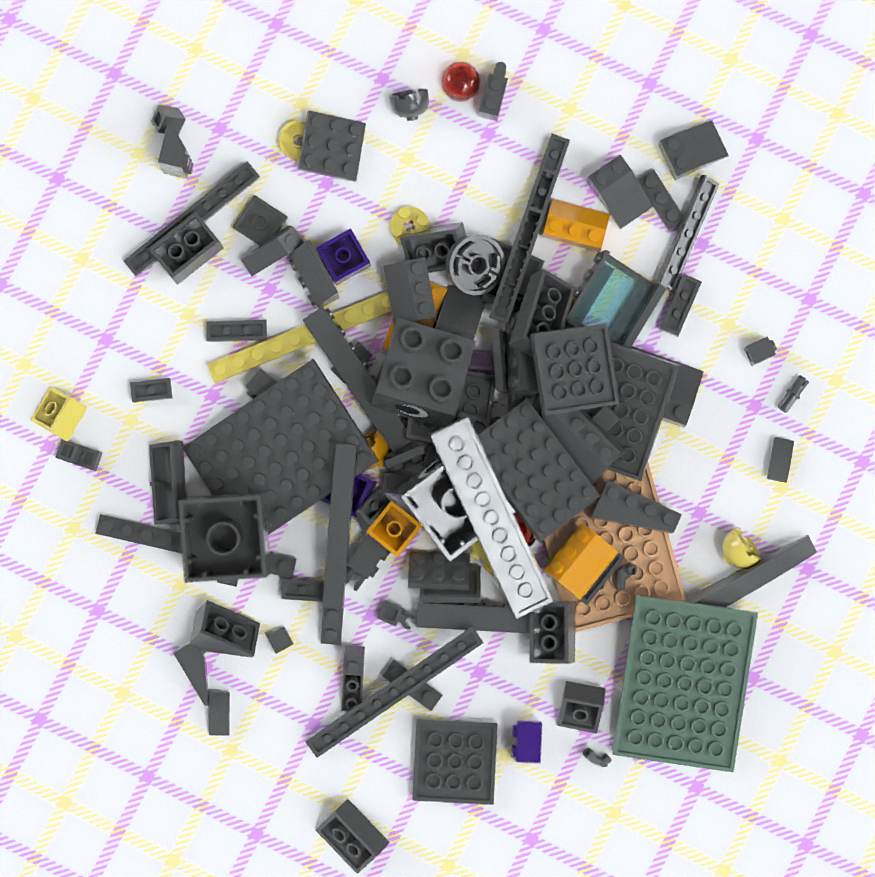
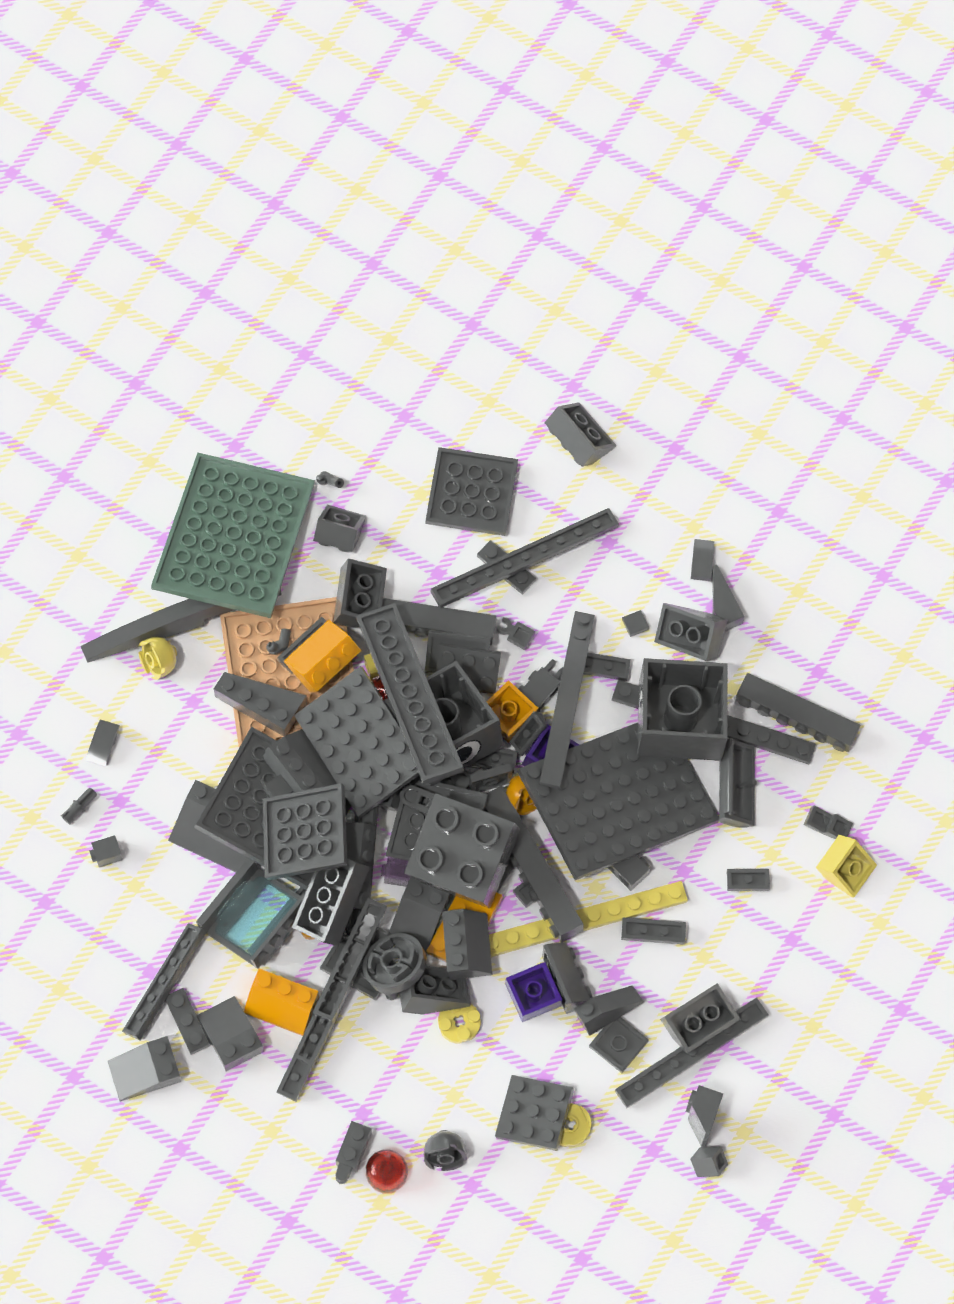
camera: 175 degrees left, 15 degrees down
dark grey slope [341,645,365,711] -> none
dark grey tile [491,329,508,393] -> none
dark purple brick [511,720,542,764] -> none
dark grey plate [660,274,702,337] -> none
none -> dark grey brick [735,672,861,752]

